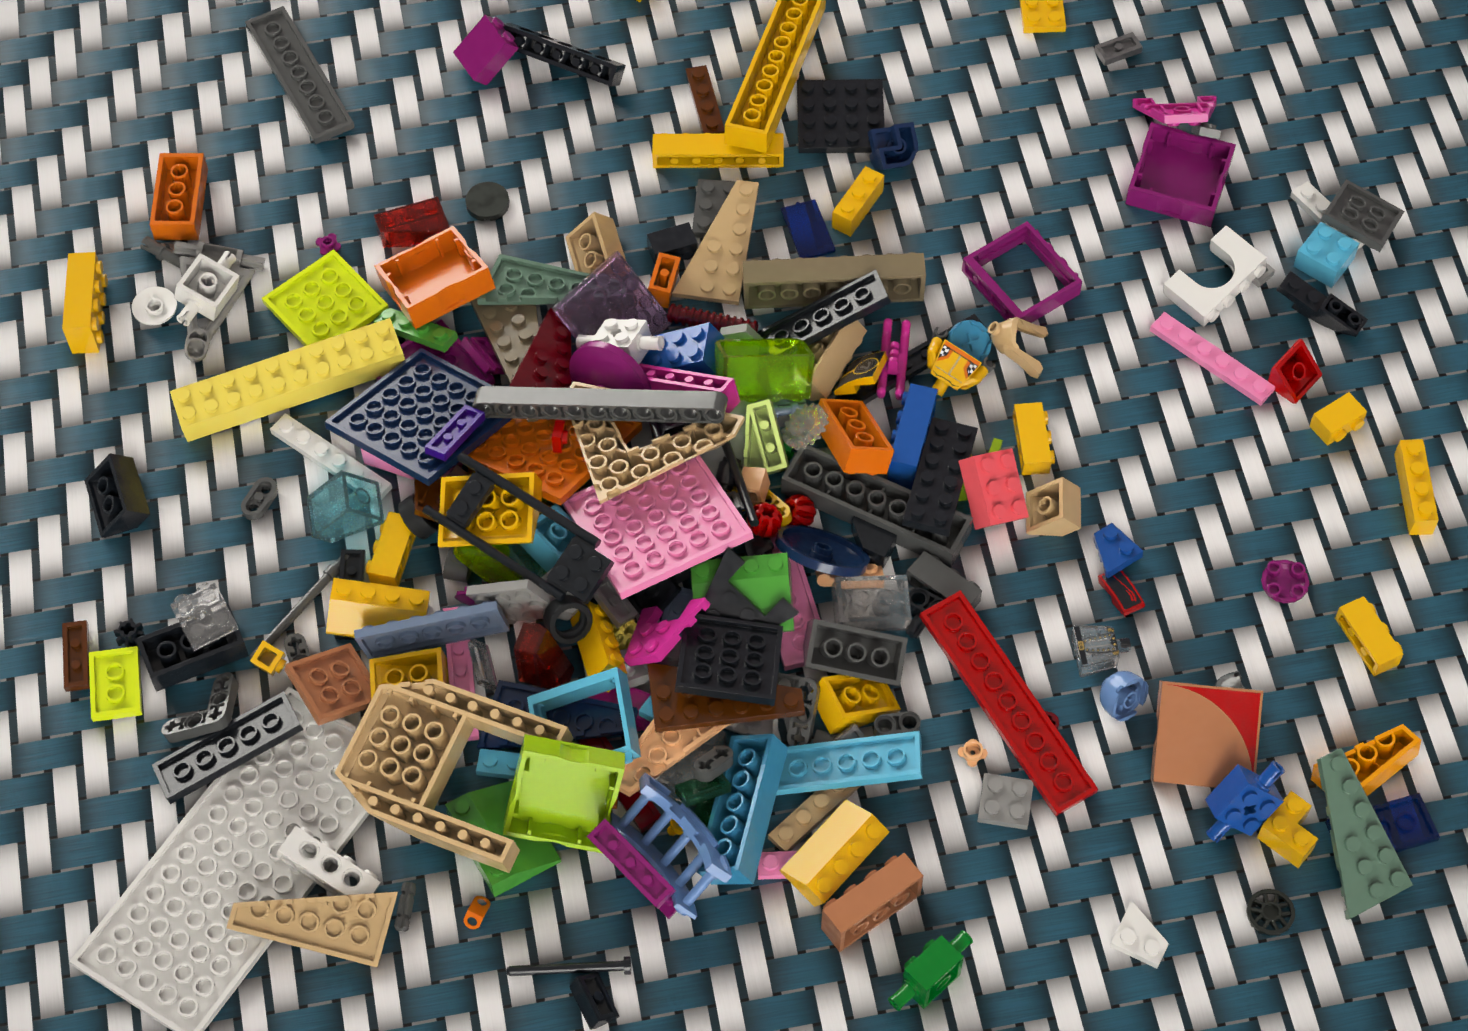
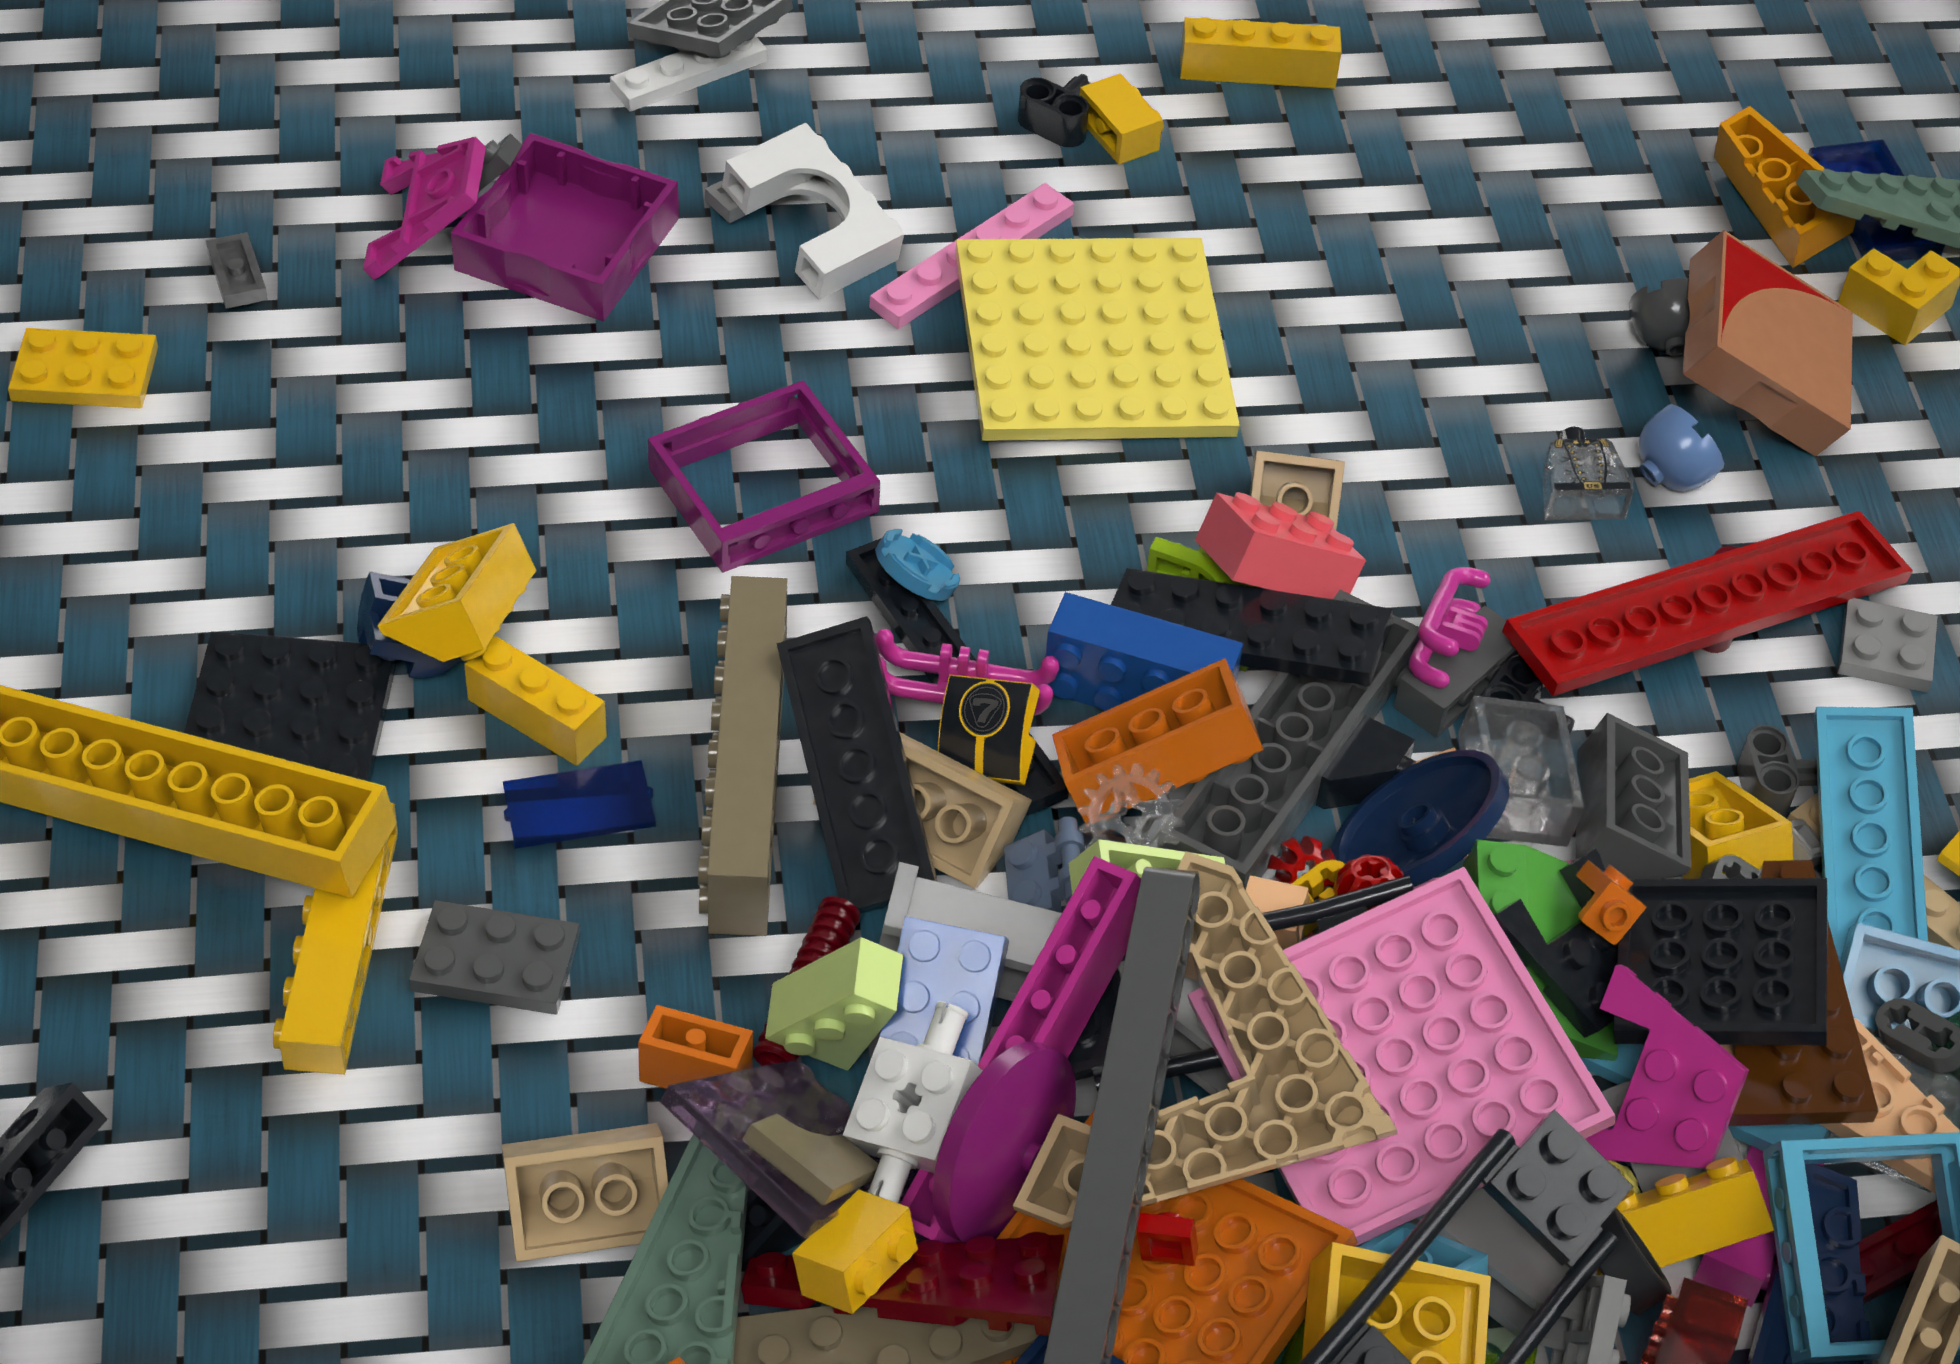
camera: 90 degrees left, 10 degrees down
black brick [647,222,698,264] -> none
tan wing [672,180,759,305] -> none
reddish brown plate [685,65,725,134] -> none
clear neon green windscreen [715,338,815,403] -> none
yellow torso [927,327,996,397] -> none
light nougat plate [958,739,988,767] -> none
tan piece [988,317,1048,378] -> none
yellow brick [1012,402,1055,475] -> none
blue wing [1093,523,1143,579] -> none
slope [1098,570,1145,617] -> none
blue brick [1205,761,1285,843] -> none
magenta dish [1261,560,1309,603] -> none
red slope [1268,339,1323,404] -> none
black slope [1277,271,1368,337] -> none
medium azure brick [1293,222,1360,288] -> none
yellow brick [1335,596,1404,676] -> none
none -> yellow slope [377,523,536,662]
none -> dark tan tile [743,1113,878,1205]
none -> yellowish green wedge [765,937,903,1071]
none -> yellow brick [792,1189,918,1314]
none -> light yellow plate [955,238,1240,441]
none -> black beam [1018,74,1091,148]
none -> dark pink piece [1409,567,1491,689]
none -> orange bracket [1576,860,1647,945]

